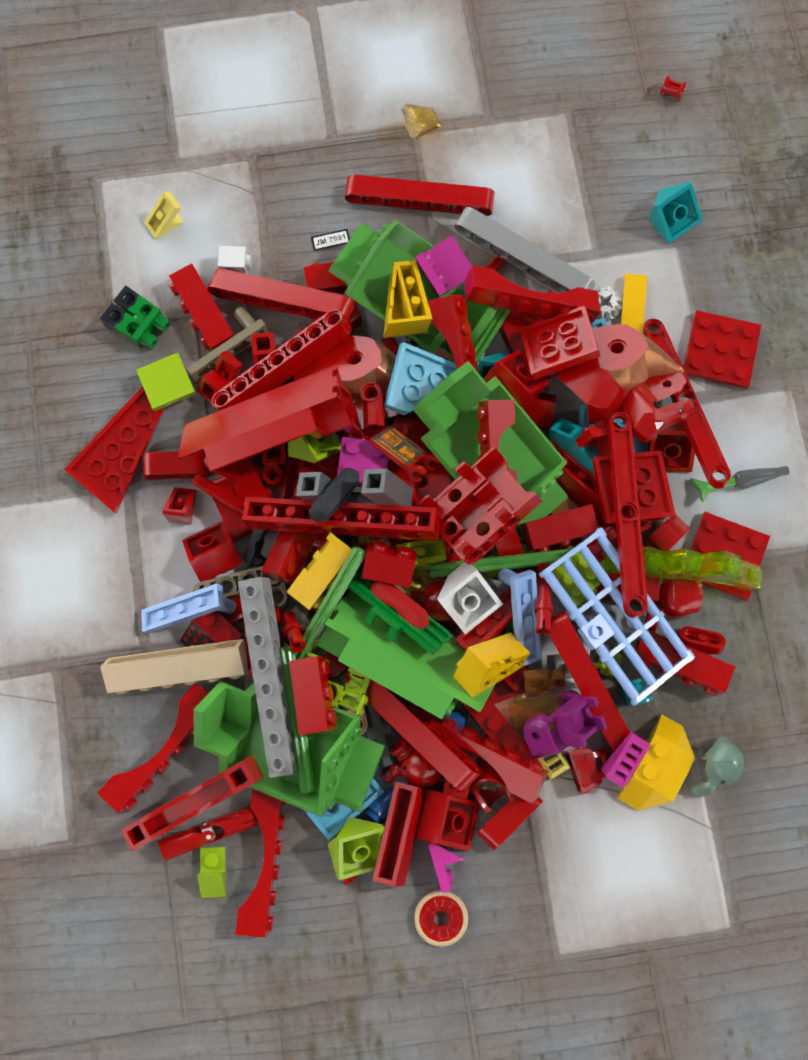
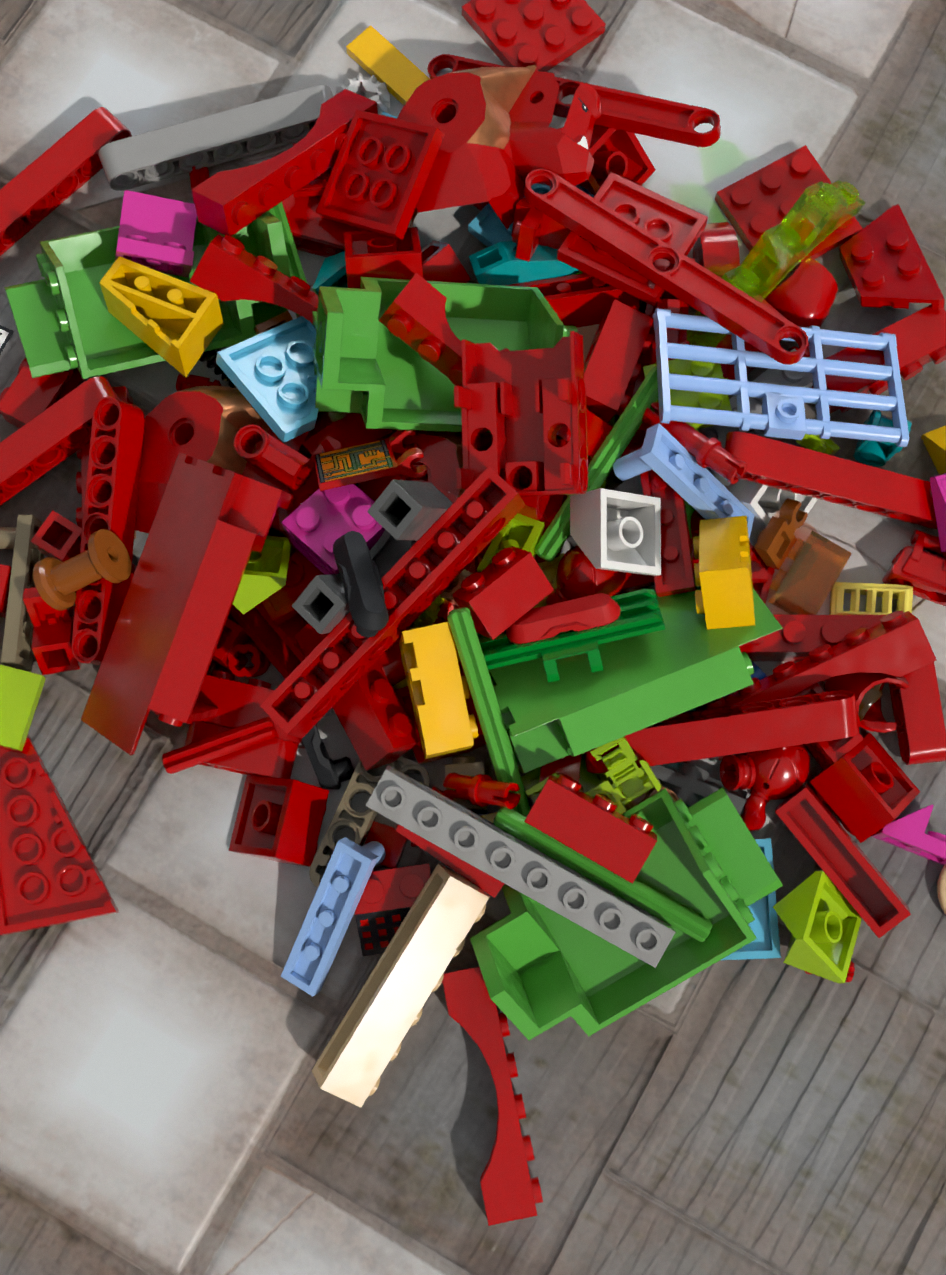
camera: 55 degrees left, 0 degrees up
red arch [121,755,264,851] -> none
red beam [143,451,209,480] -> none
red piece [158,805,258,861] -> none
red slope [162,487,197,525] -> none
lime slope [197,847,227,898] -> none
red arch [235,788,287,938] -> none
blue cone [365,789,393,824] -> none
magenta piece [524,690,607,759] -> none
red plate [678,626,726,655] -> none
dark grey piece [690,466,789,502] -> none
none -> dark orange piece [33,529,132,611]
none -> red wing [839,204,945,310]

